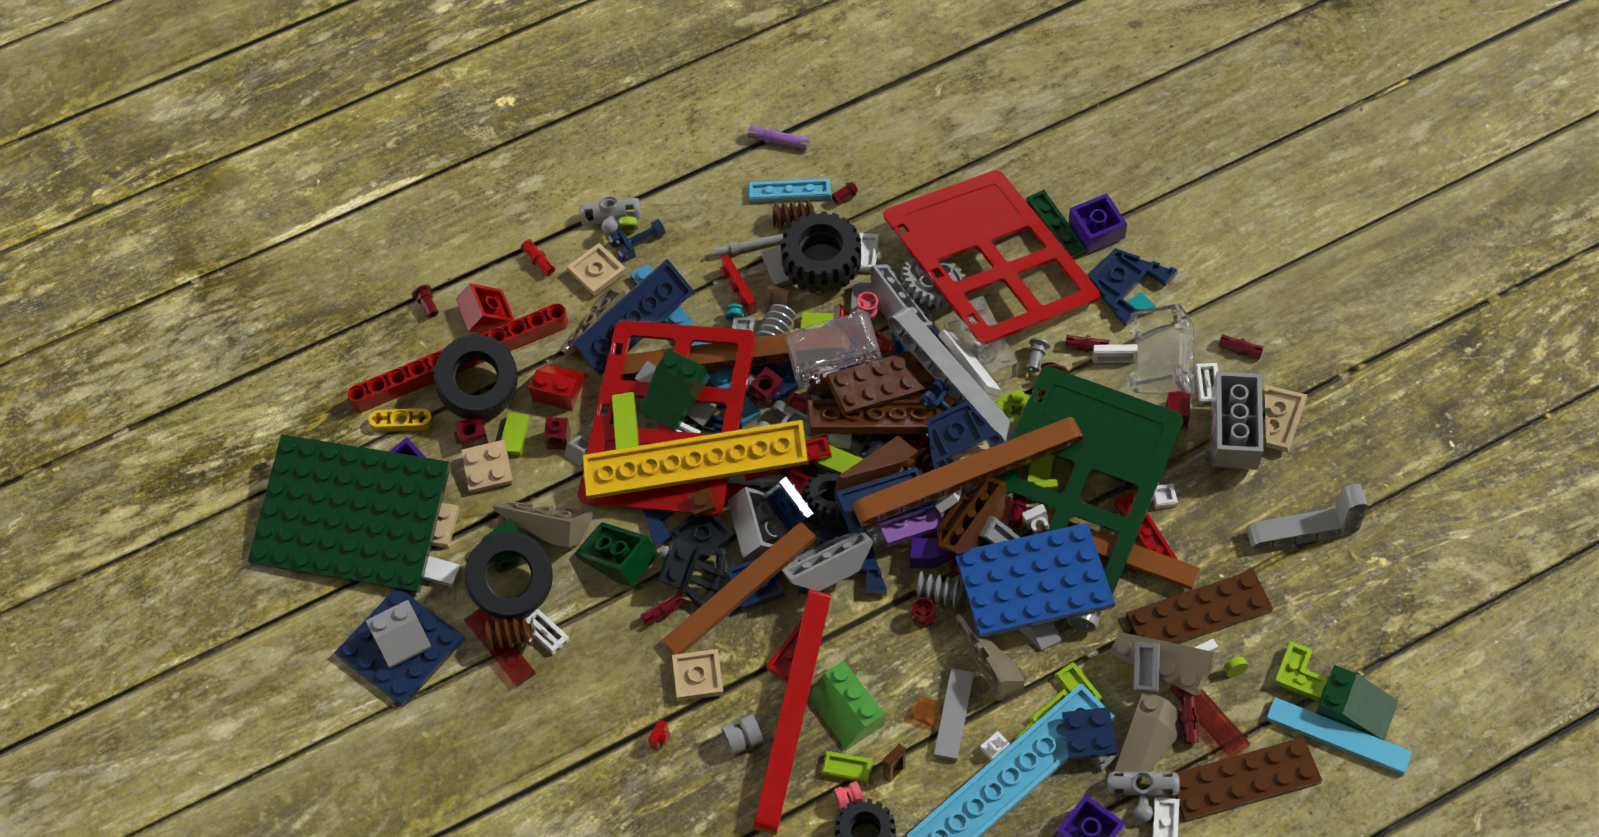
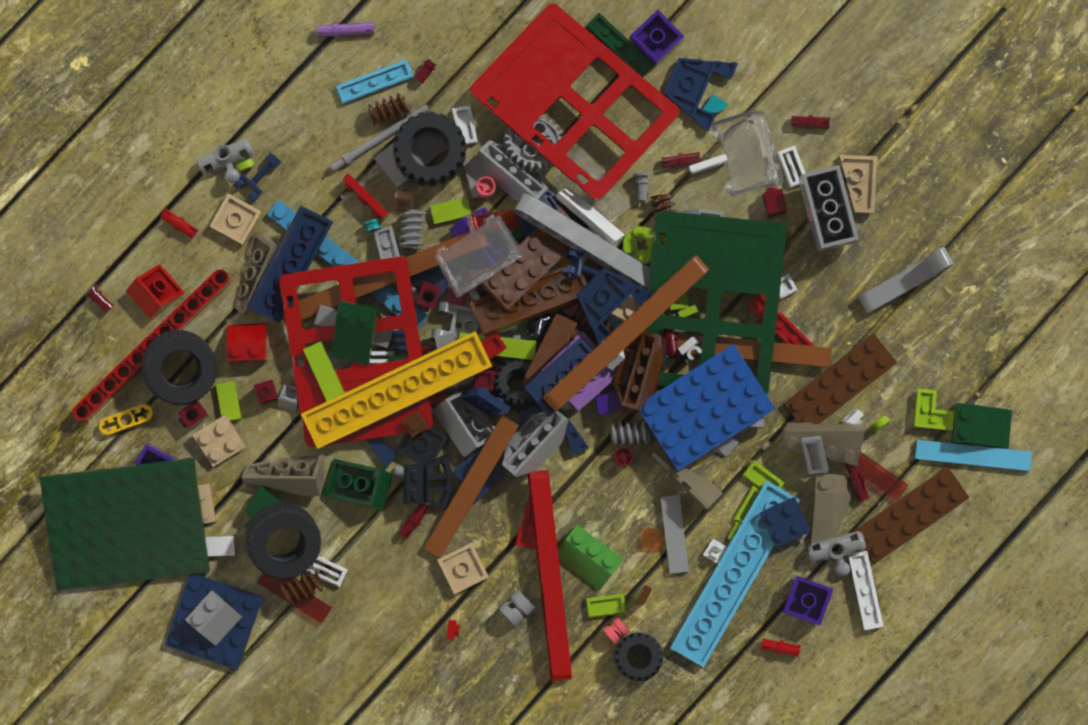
camera: 25 degrees left, 25 degrees up
light grey tile [979,515,1020,544] -> none

